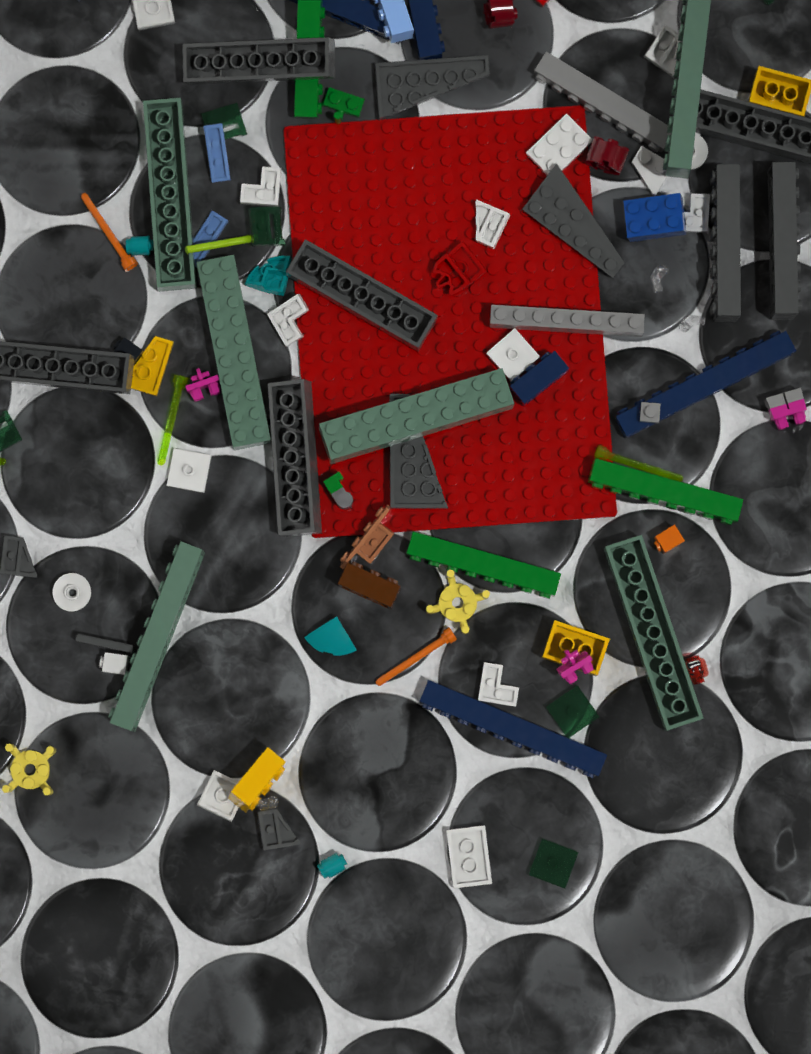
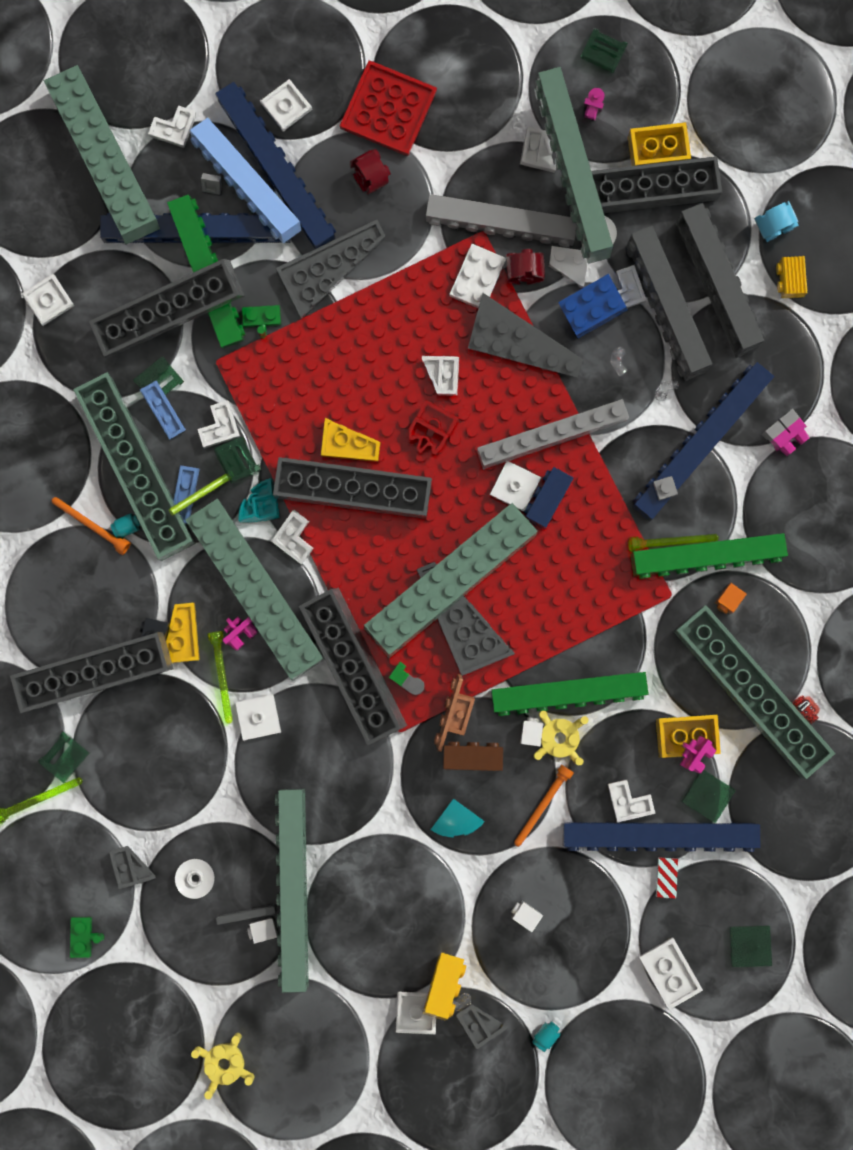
camera: 25 degrees left, 0 degrees up
none -> yellow wing [321,418,380,462]
none -> white brick [511,901,543,932]
none -> white brick [520,717,543,746]
none -> dark pink hips [584,88,605,120]
none -> tile [656,857,678,898]

